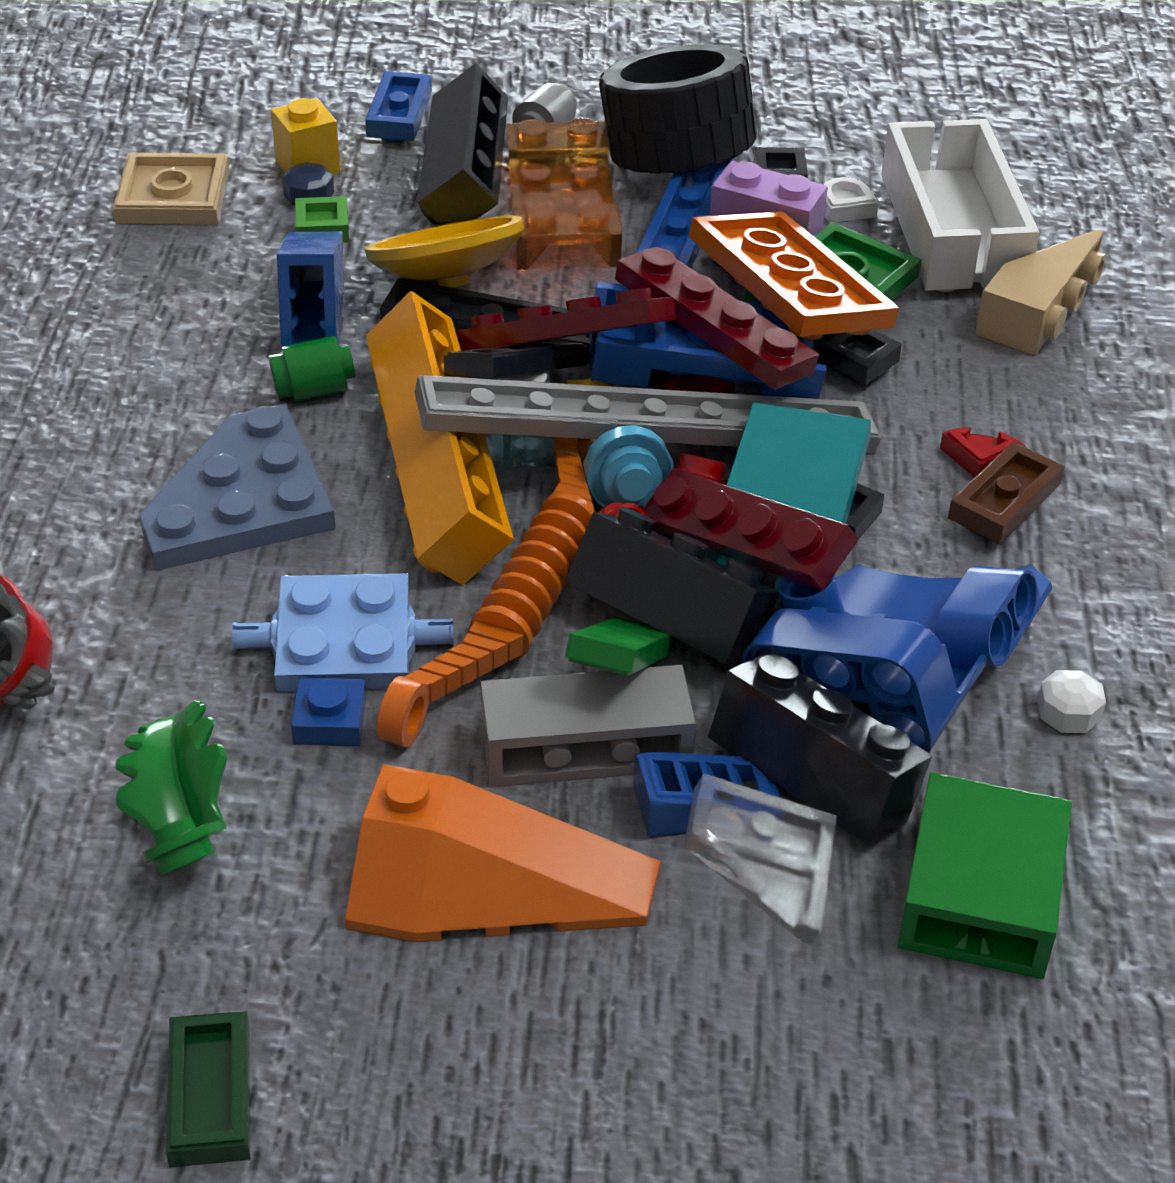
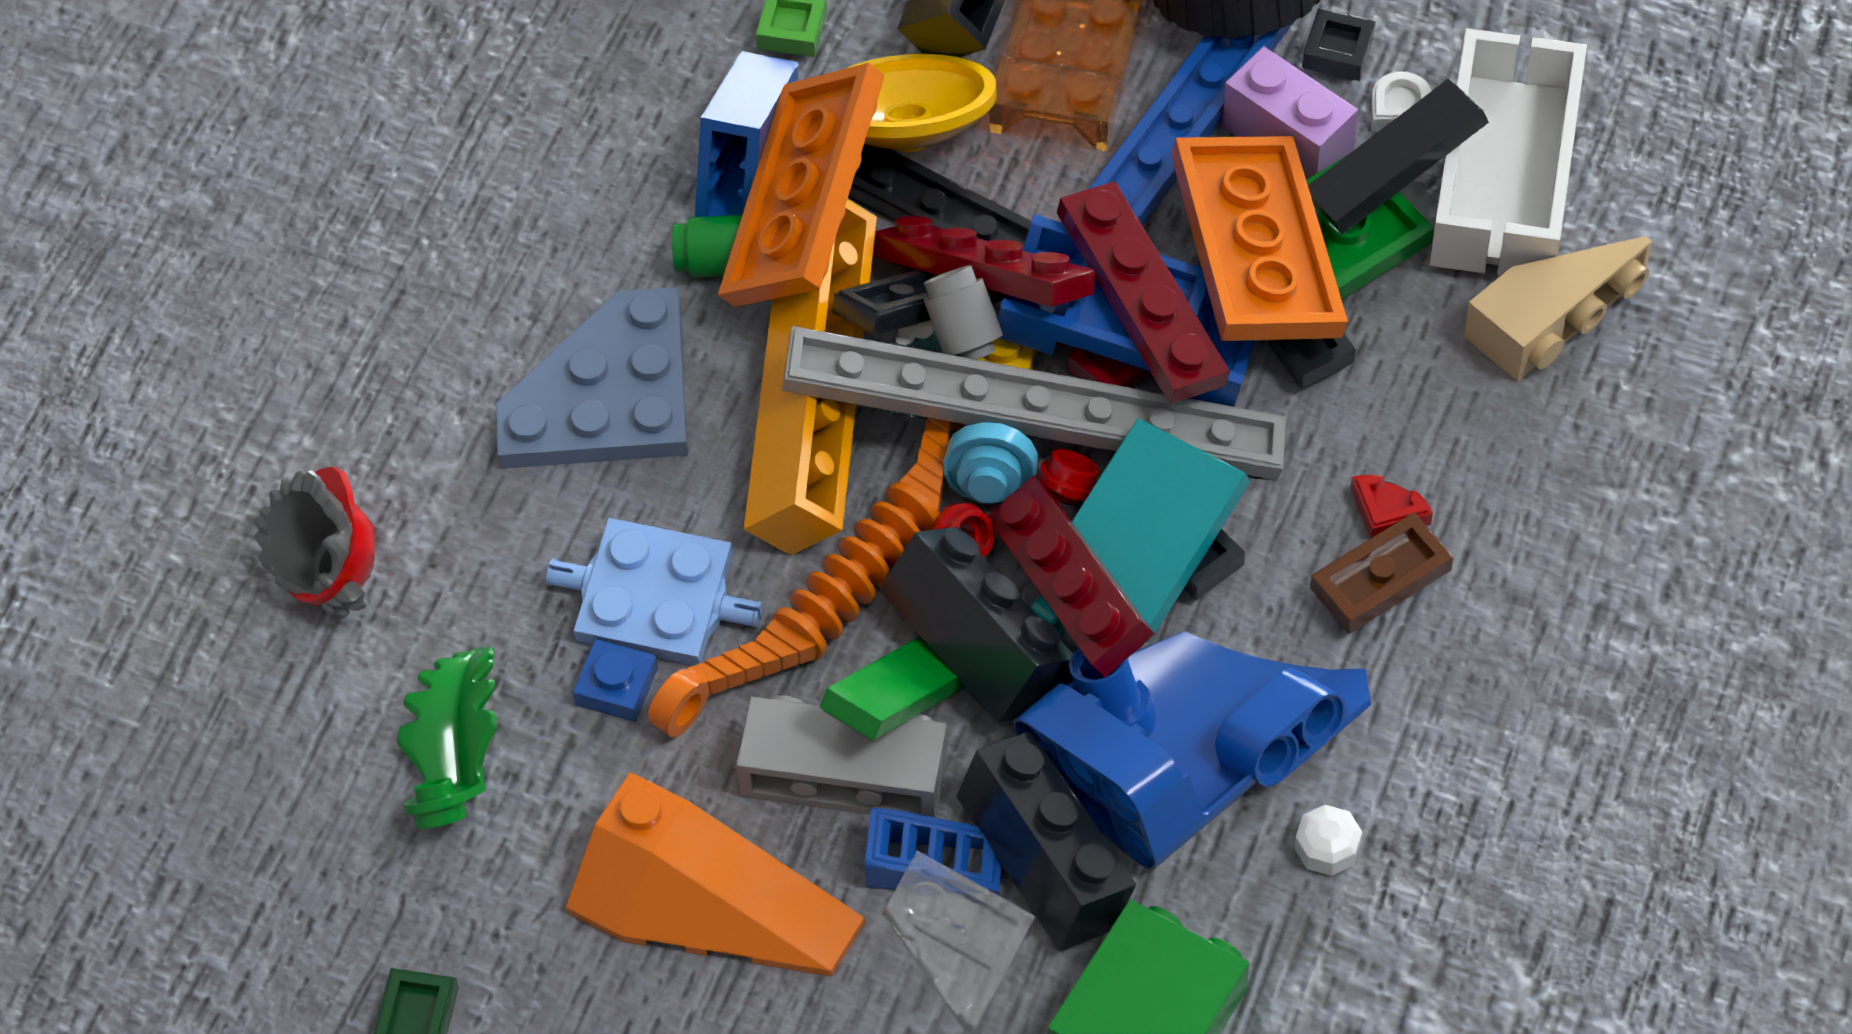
camera: 20 degrees right, 15 degrees up
none -> orange plate [718,63,885,307]
none -> light grey brick [924,265,1003,360]
none -> black tile [1308,78,1489,235]

